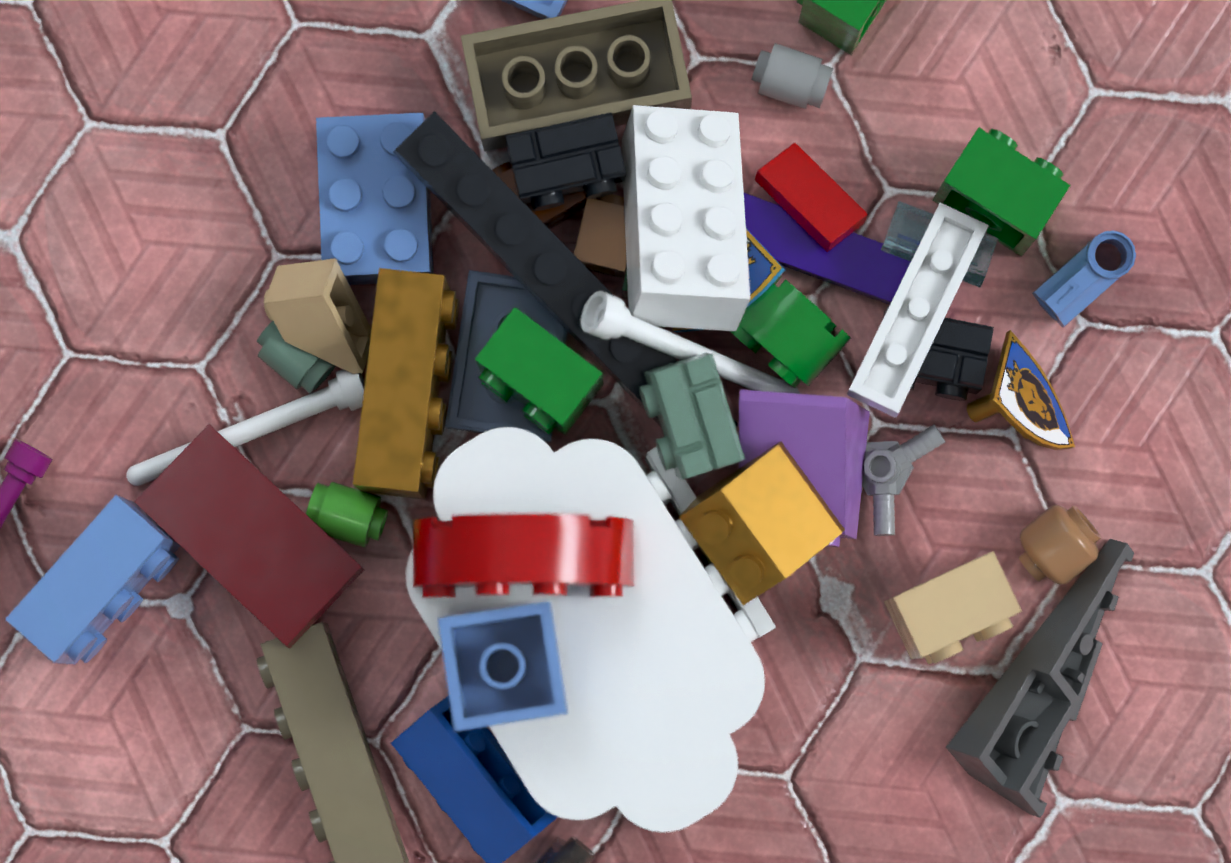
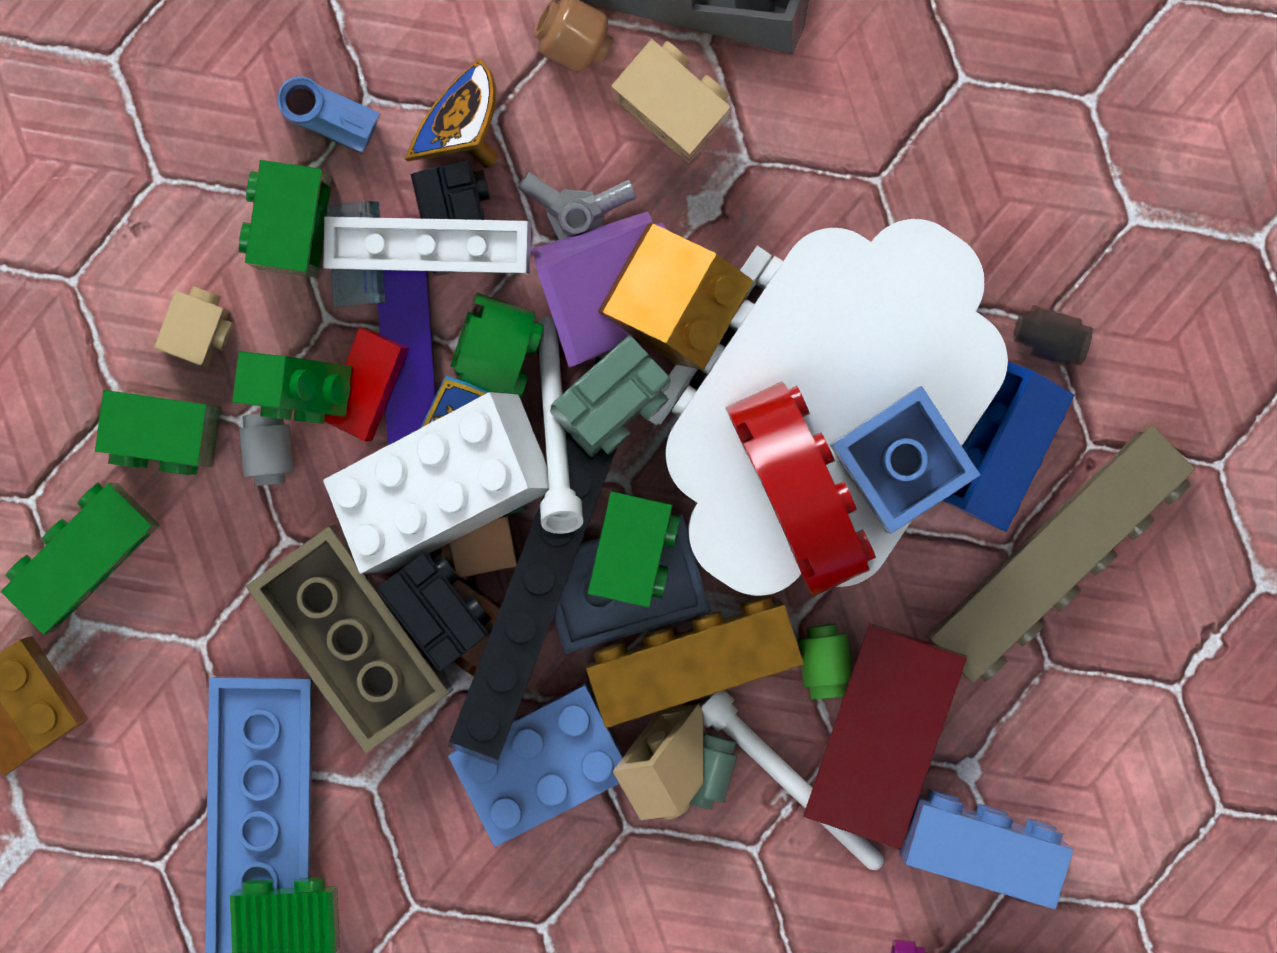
camera: 120 degrees left, 5 degrees up
none -> tan brick [154,286,233,367]
none -> green brick [232,351,352,424]

